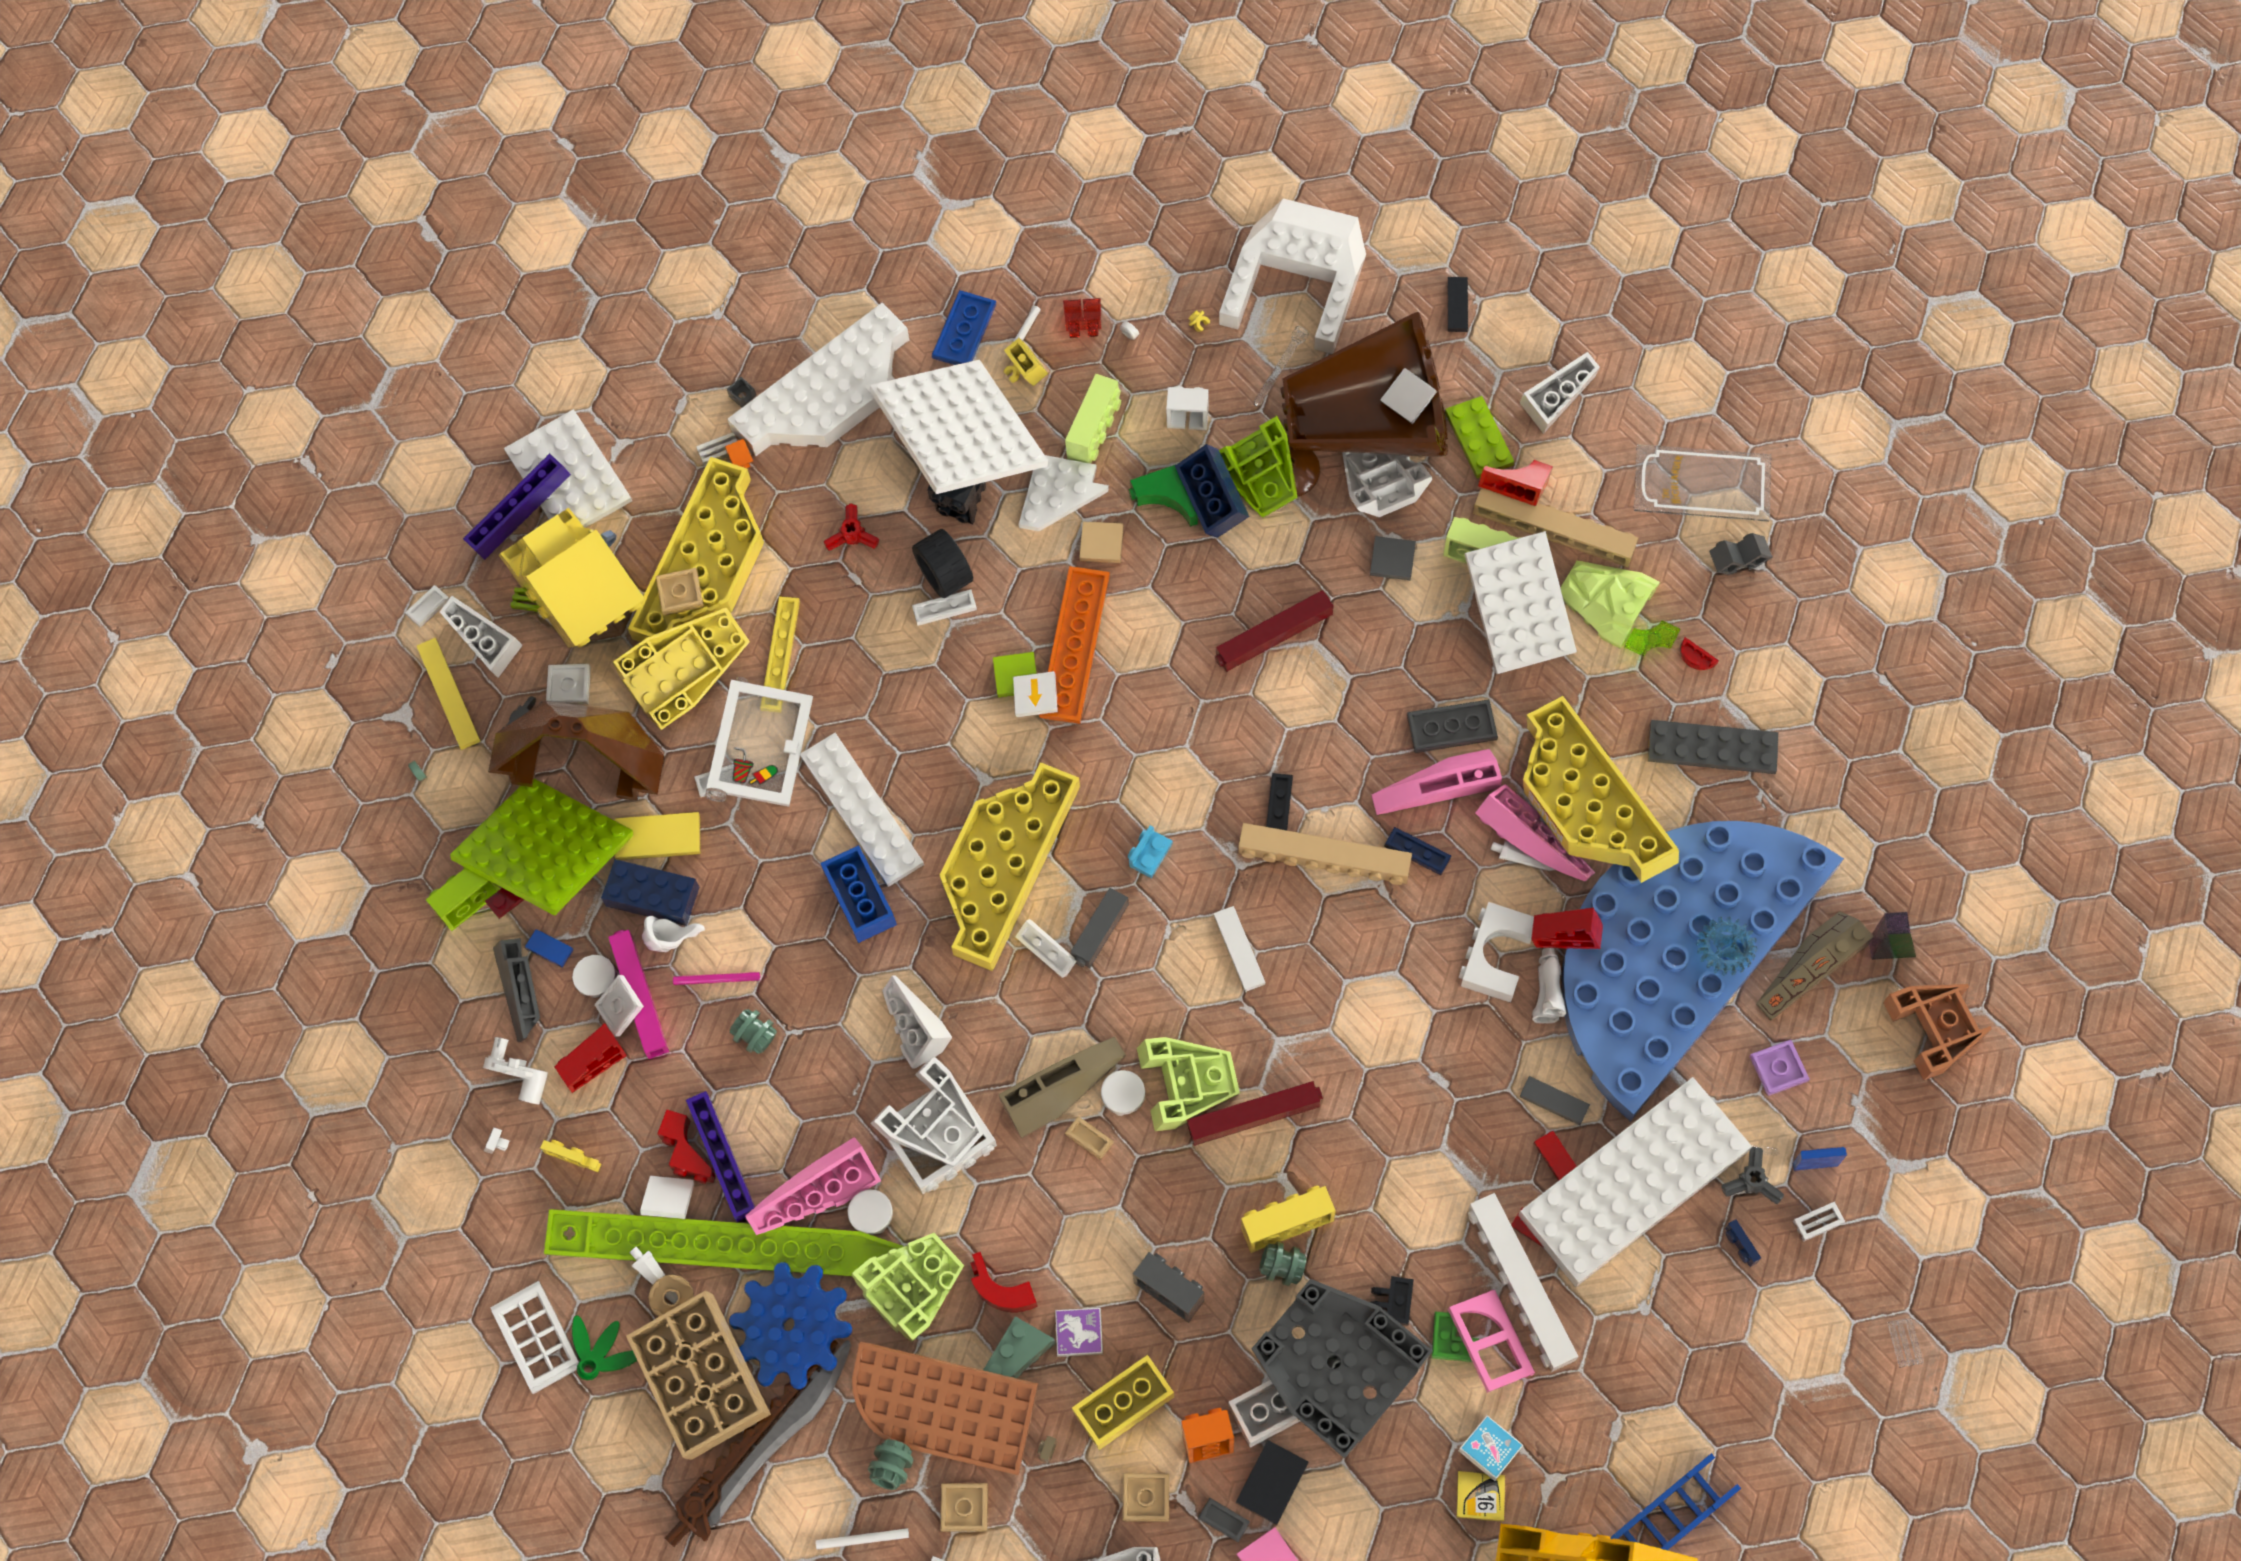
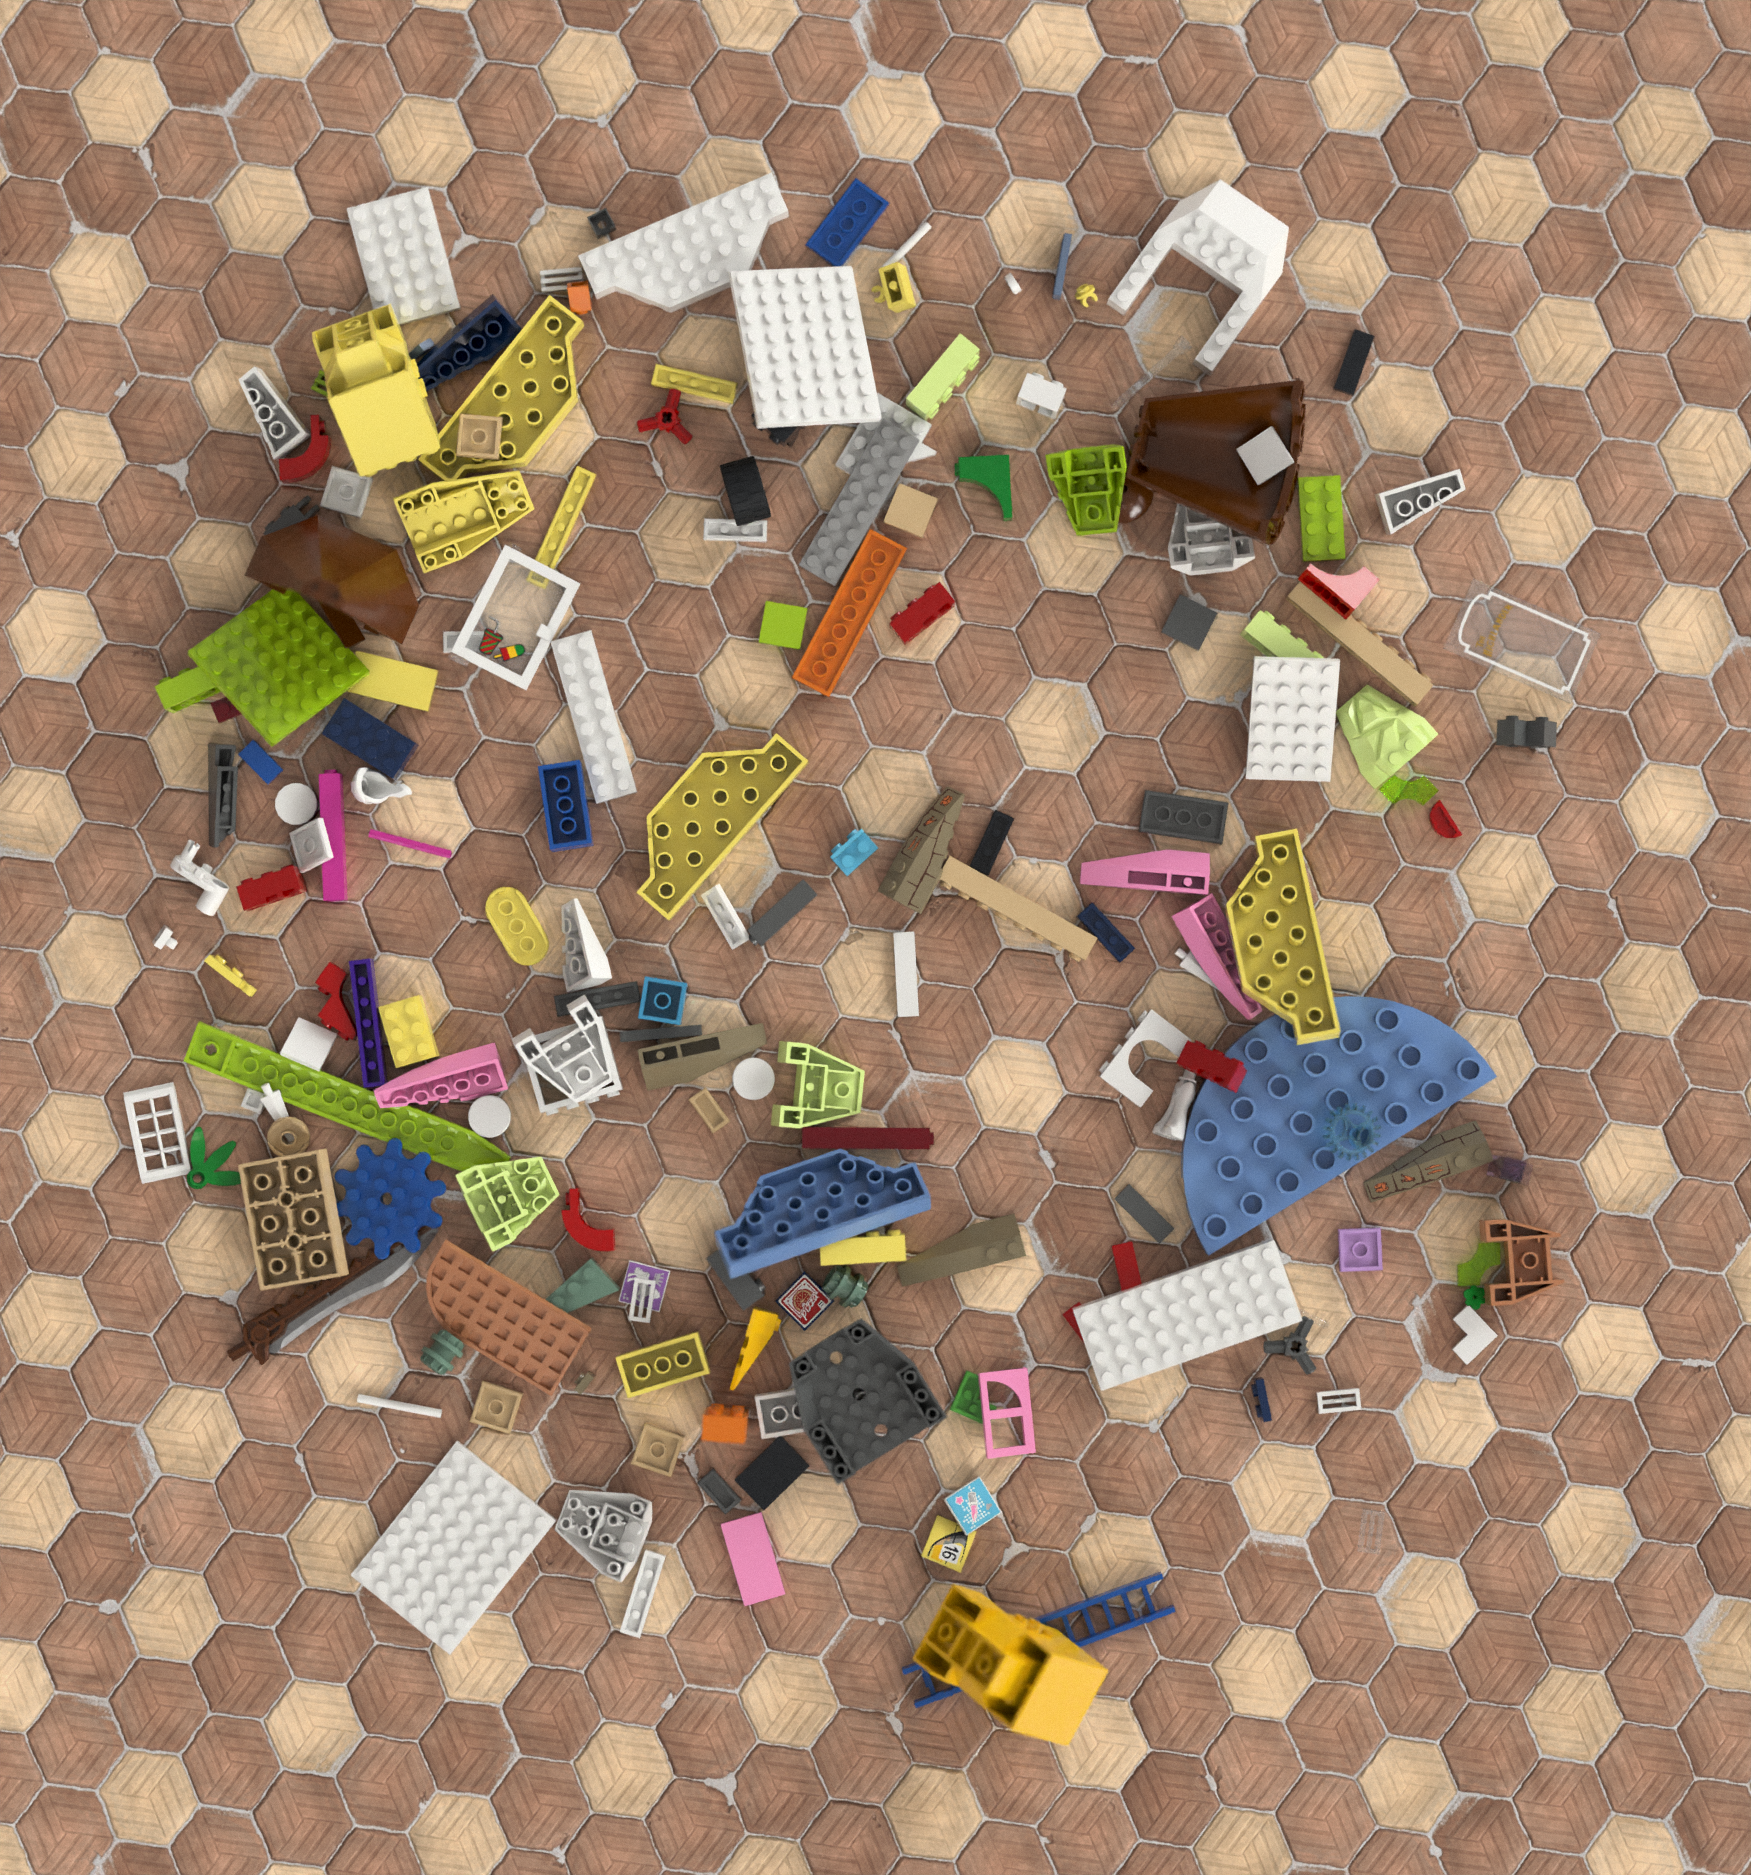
camera: 10 degrees right, 20 degrees up
white tile [405,585,449,628] -> none
sand green tile [408,760,427,781] -> none
light yellow tile [417,638,481,750] -> none
dark purple brick [463,453,571,560] -> none
sand green piece [730,1009,777,1054] -> none
white tile [1013,671,1058,717] -> none
clear red hips [1063,298,1102,338] -> none
dark blue brick [1175,444,1250,538] -> none
dark red brick [1215,590,1334,672] -> none
black hinge [1370,1276,1414,1326] -> none
white brick [1467,1193,1578,1372] -> none
dark grey plate [1648,720,1779,774] -> none
blue tile [1792,1147,1847,1171] -> none
none -> white tile [241,1087,265,1114]
none -> red arch [279,415,331,483]
none -> reddish brown slope [318,601,366,649]
none -> light yellow brick [378,995,439,1068]
none -> dark blue wedge [417,294,522,392]
none -> light yellow tile [485,887,549,966]
none -> dark grey tile [554,981,641,1017]
none -> dark grey beam [619,1025,702,1042]
none -> white tile [629,1277,656,1323]
none -> dark azure brick [638,976,688,1025]
none -> light yellow tile [651,364,738,404]
none -> medium blue brick [714,1149,931,1279]
none -> yellow wedge [730,1306,782,1391]
none -> tile [775,1271,835,1331]
none -> light grey plate [799,419,920,586]
none -> dark tan wedge [878,786,965,914]
none -> red wedge [889,582,955,645]
none -> dark tan wedge [897,1214,1026,1287]
none -> sand blue tile [1052,233,1072,300]
none -> white tile [1452,1305,1498,1365]
none -> clear neon green tile [1457,1243,1500,1286]
none -> green plant [1463,1285,1485,1310]

